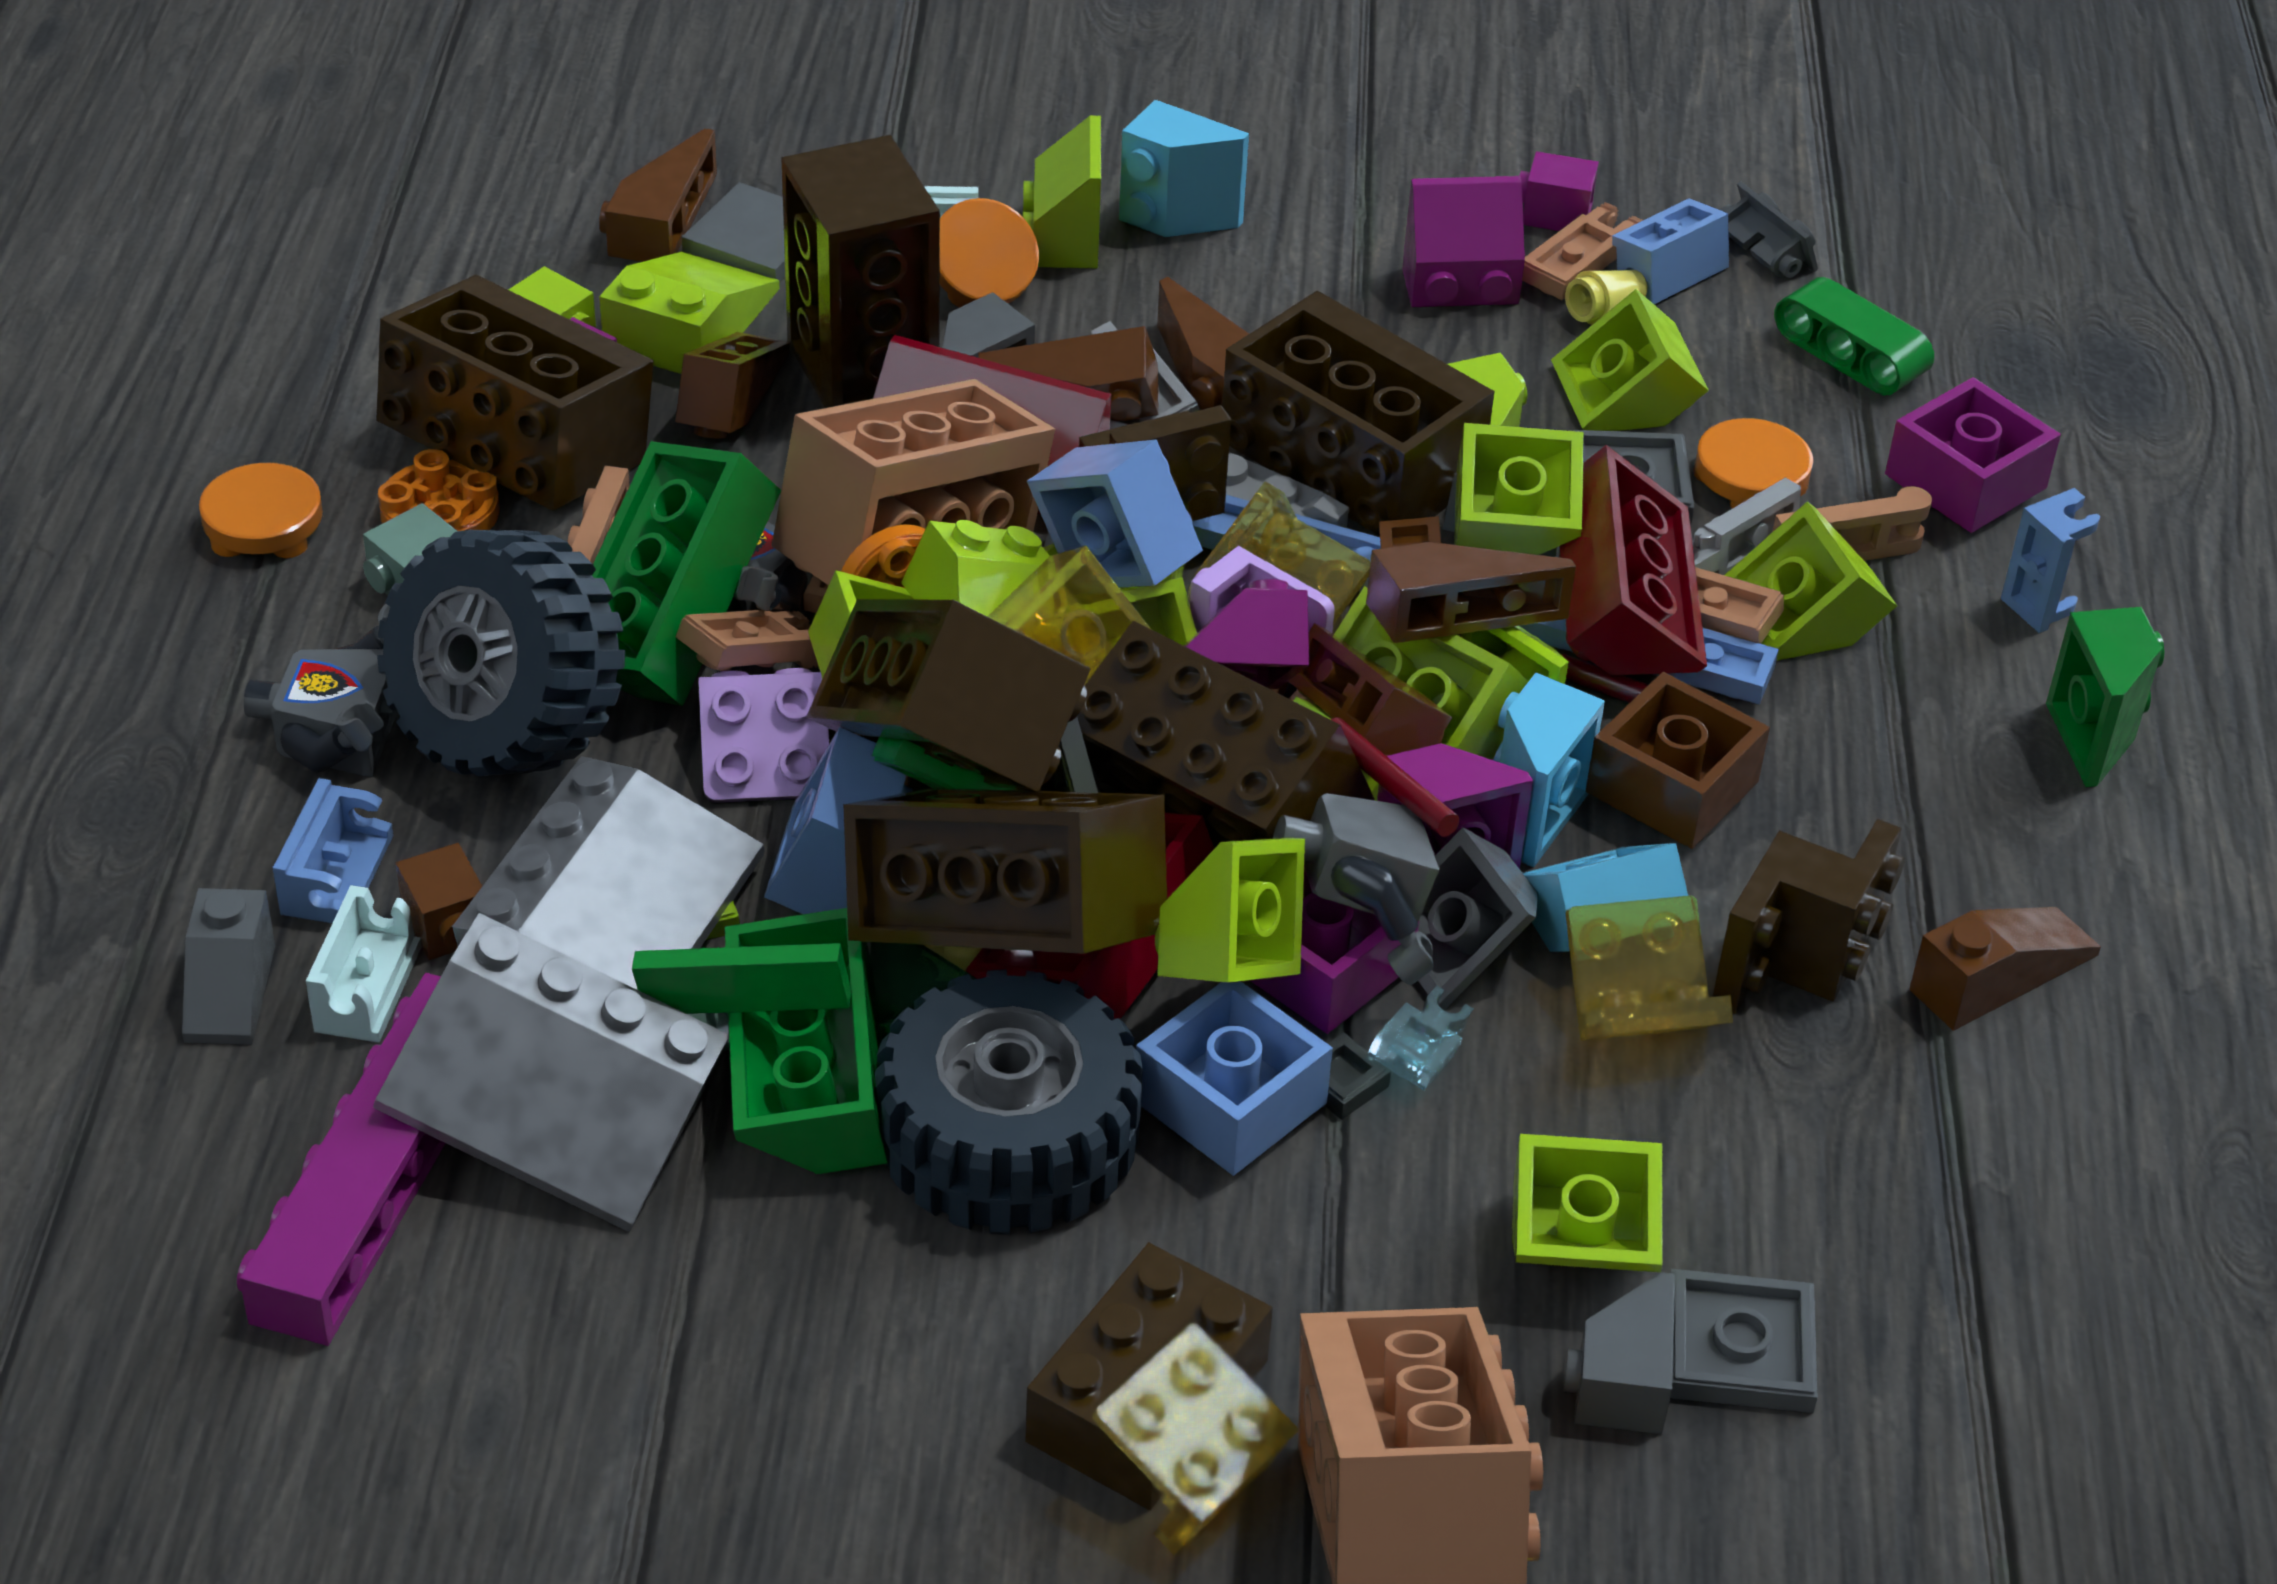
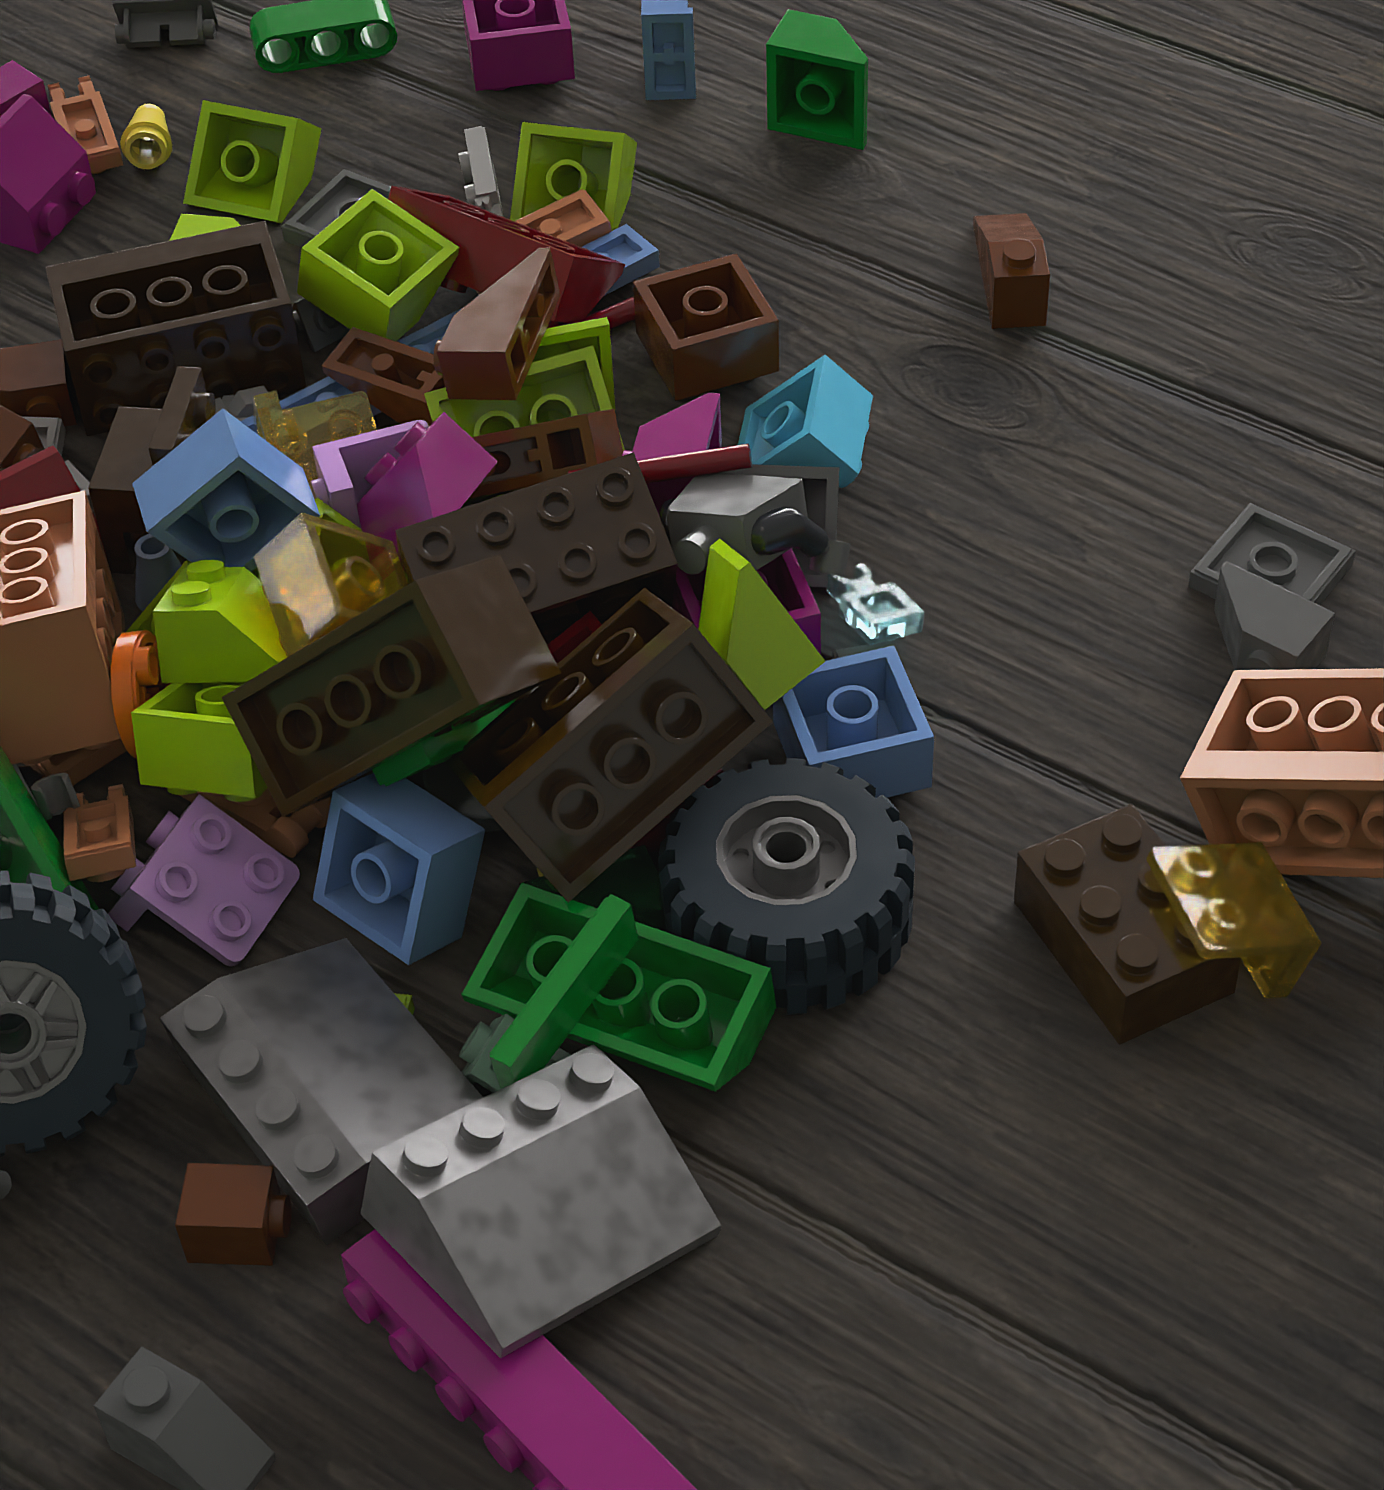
camera: 55 degrees left, 5 degrees up
medium blue hinge [273,778,393,923] -> none
light aqua hinge [306,885,422,1043] -> none
medium azure slope [1493,673,1605,867] -> none
lime slope [1512,1134,1662,1272] -> none
clear yellow bracket [1565,895,1733,1041] -> none
medium blue hinge [1612,198,1729,304] -> none
orange tile [1694,418,1813,509] -> none
dark brown bracket [1711,819,1905,1014] -> none
nougat plate [1773,486,1932,561] -> none

